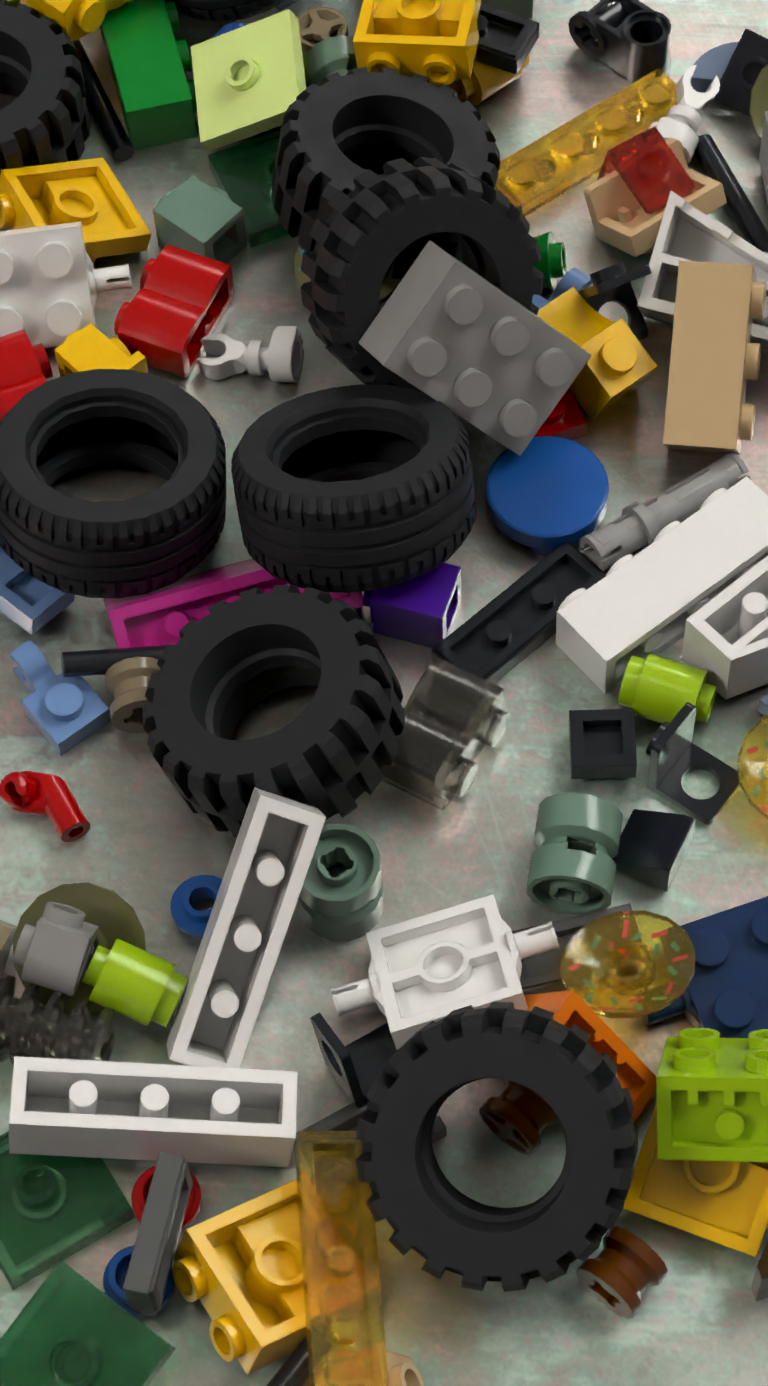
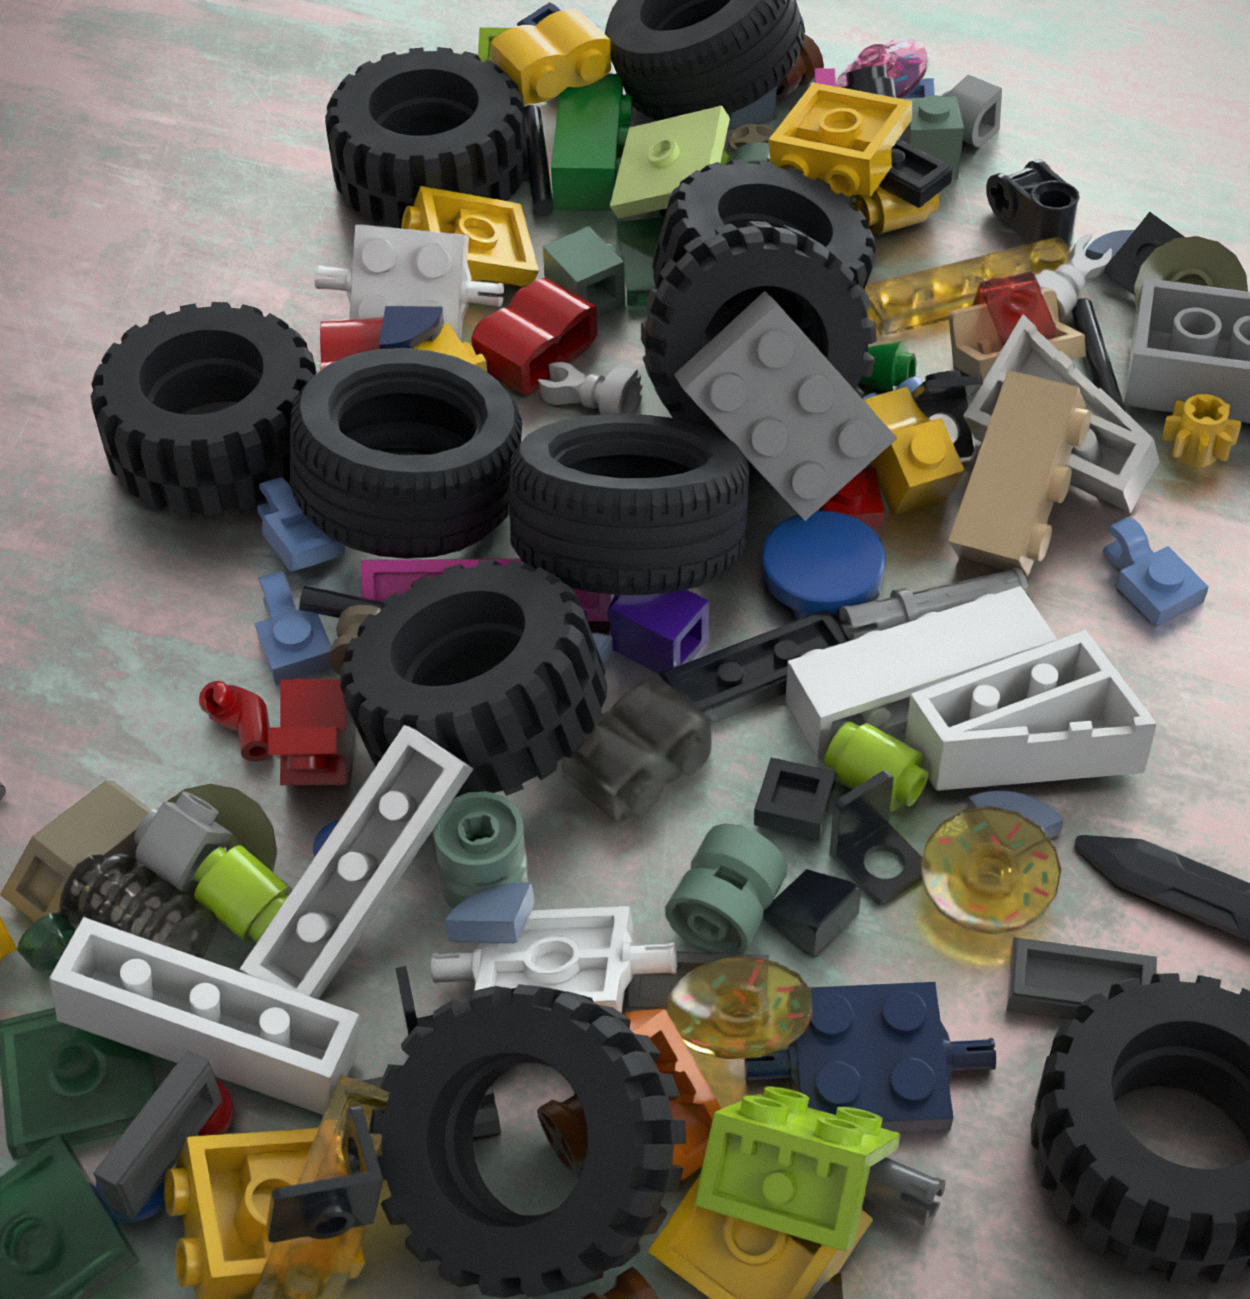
camera: 15 degrees right, 10 degrees down
none -> black bracket [266,1105,383,1243]
none -> red brick [268,679,356,785]
none -> dark blue tile [379,306,444,349]
none -> sand blue tile [445,882,535,944]

